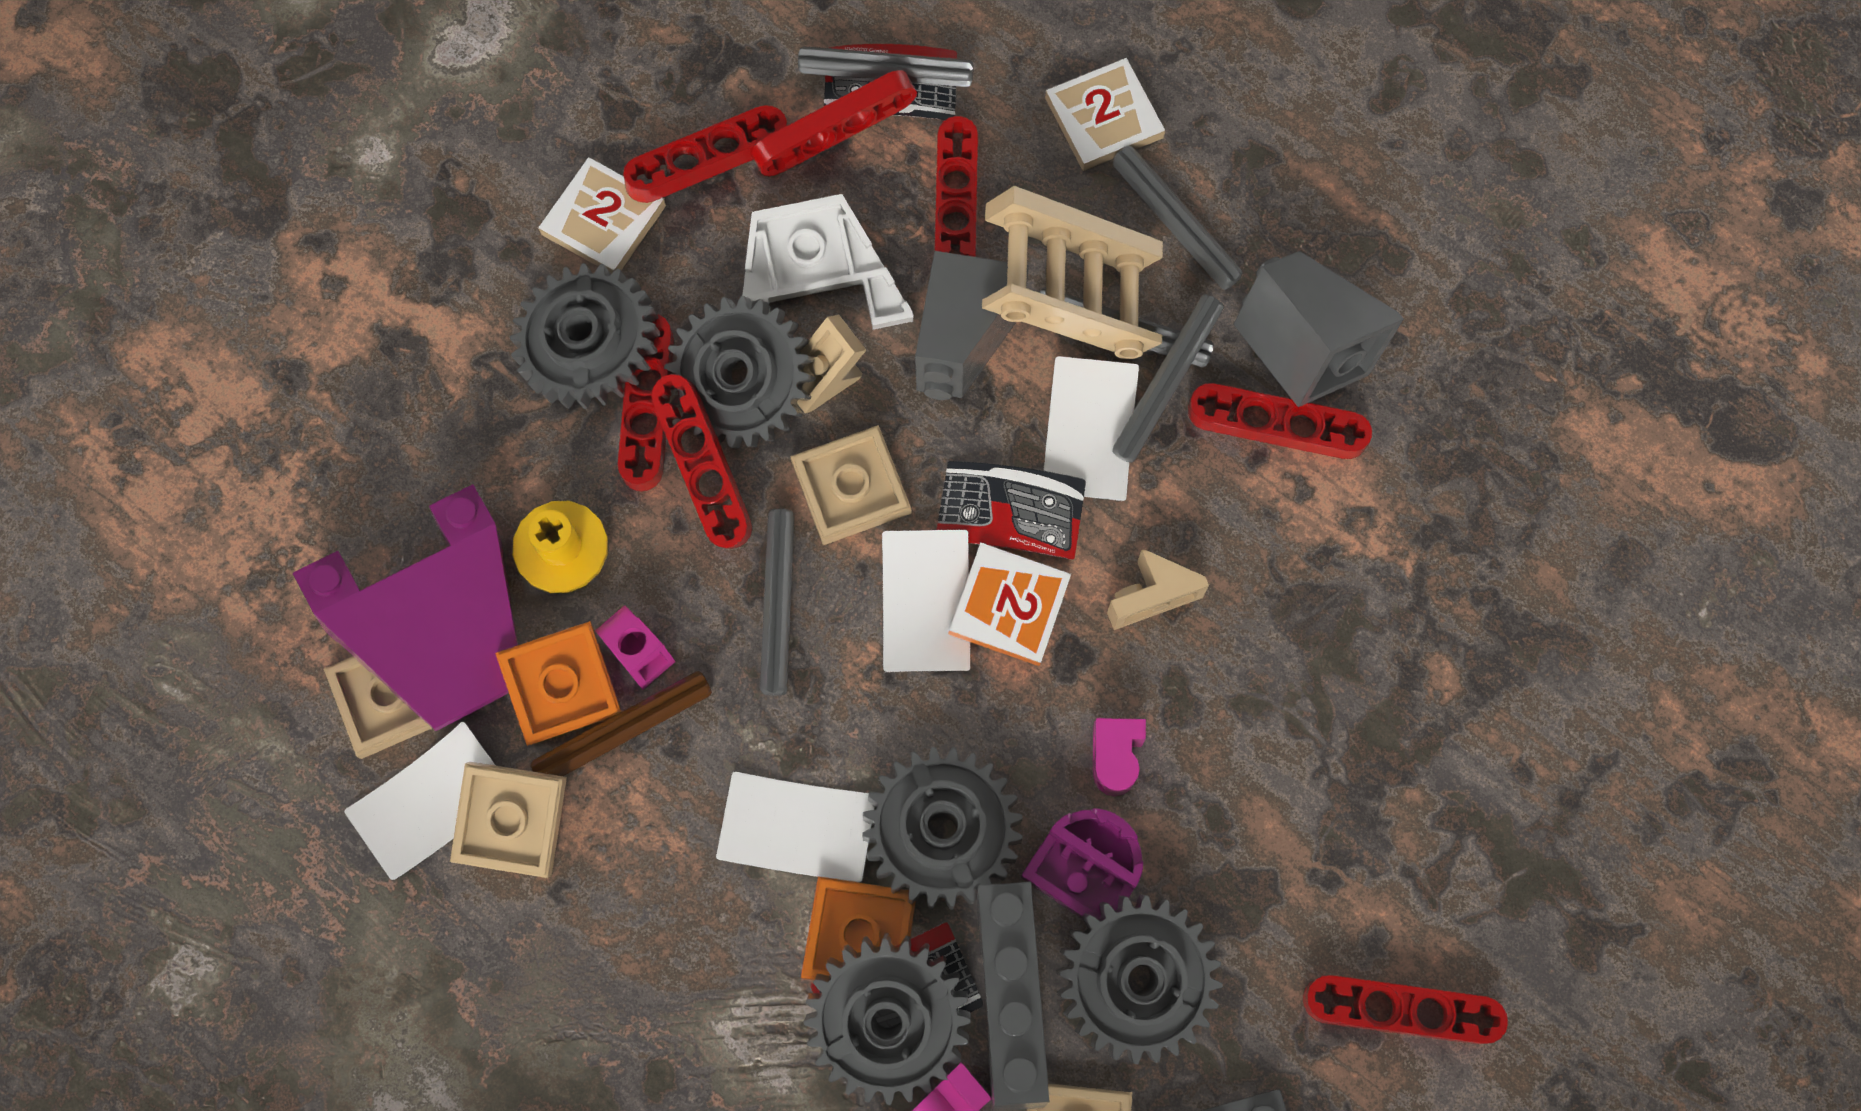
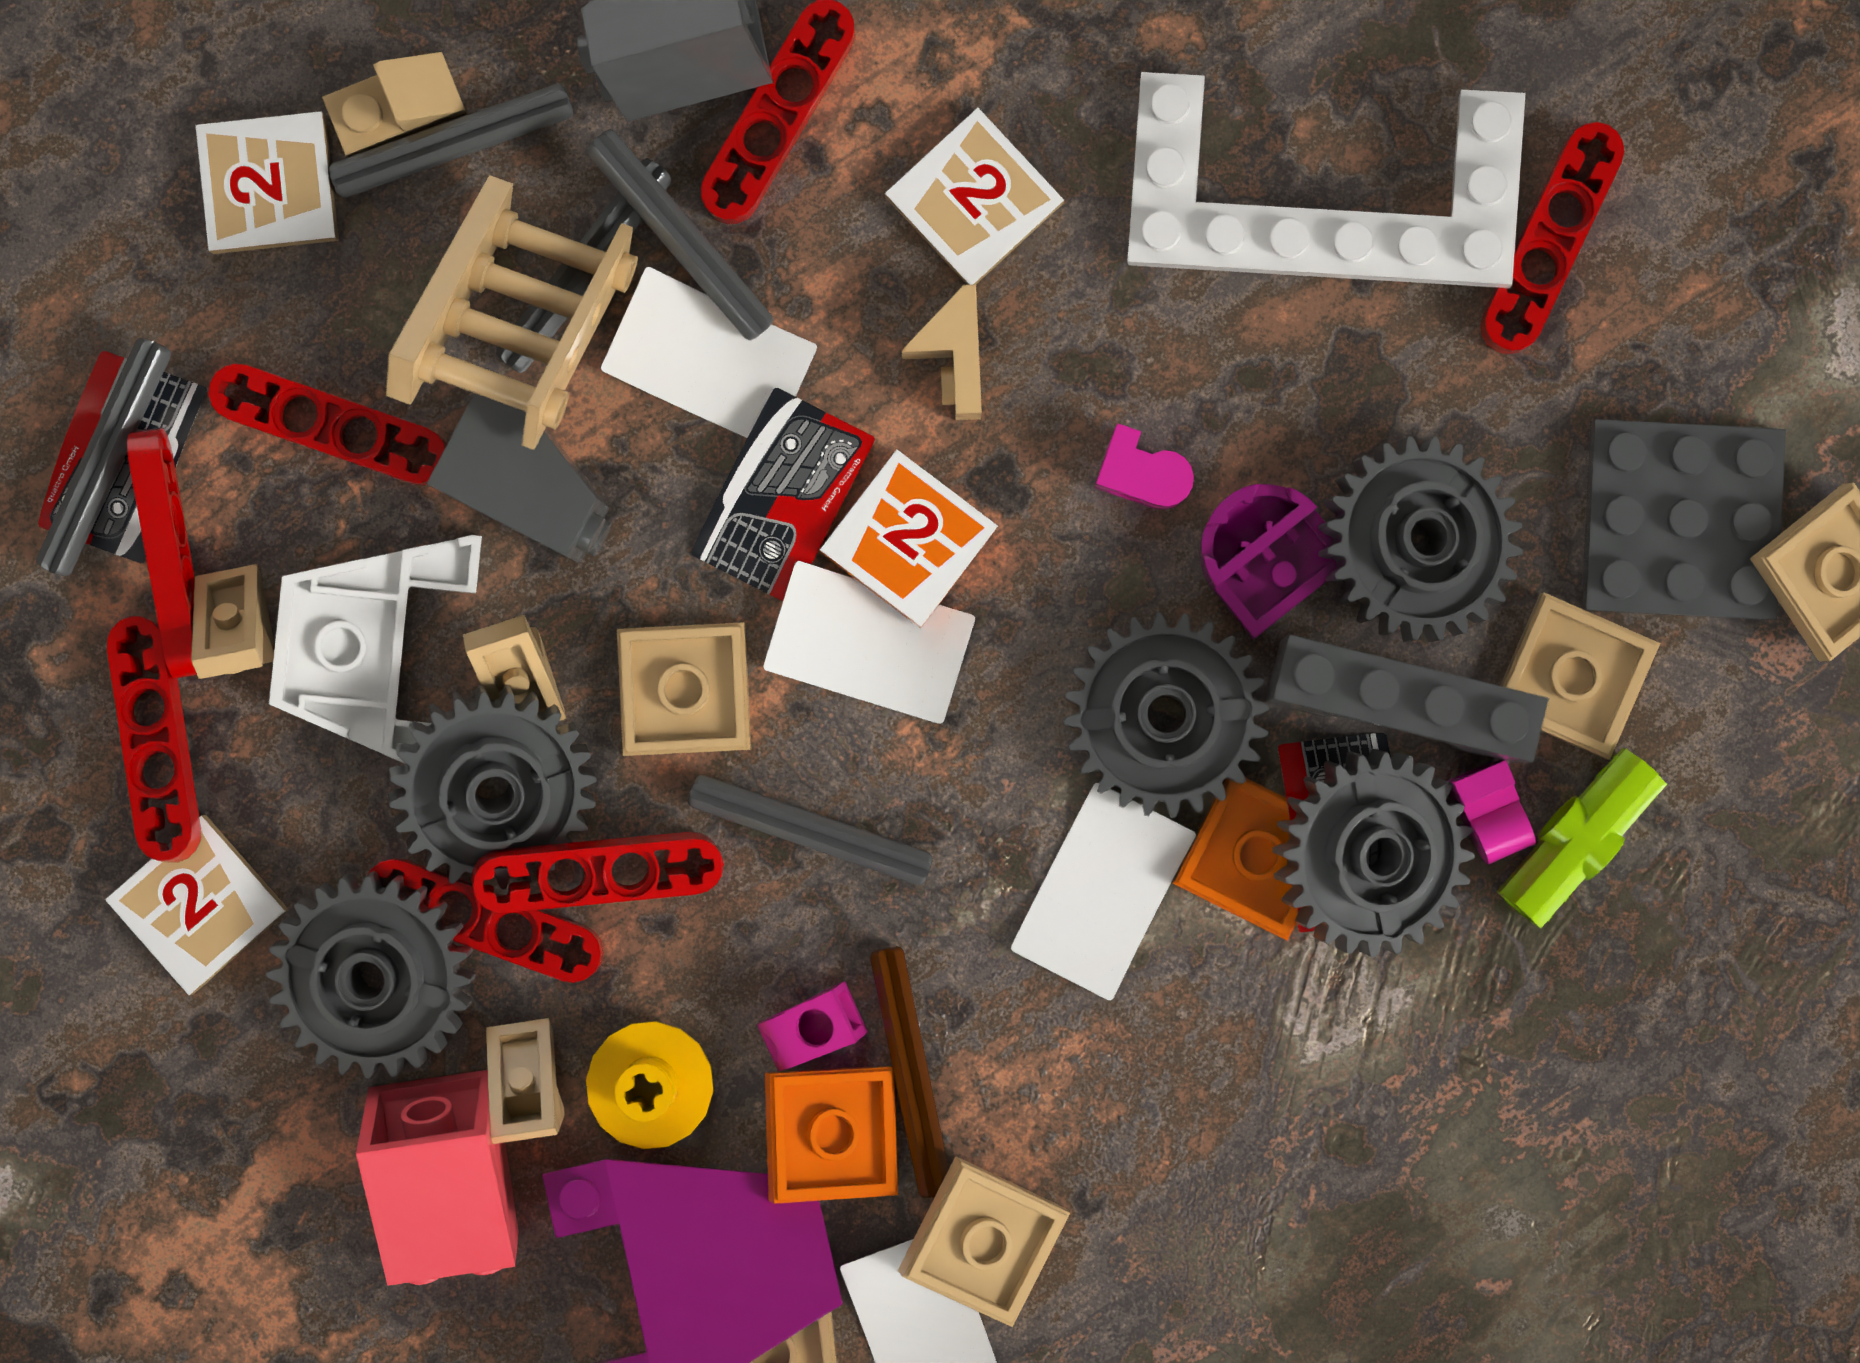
camera: 75 degrees left, 15 degrees up
none -> tan slope [191,564,275,679]
none -> tan slope [322,52,467,158]
none -> coral slope [356,1069,519,1286]
none -> tan slope [486,1018,565,1144]
none -> tile [885,108,1064,285]
none -> white plate [1128,72,1526,288]

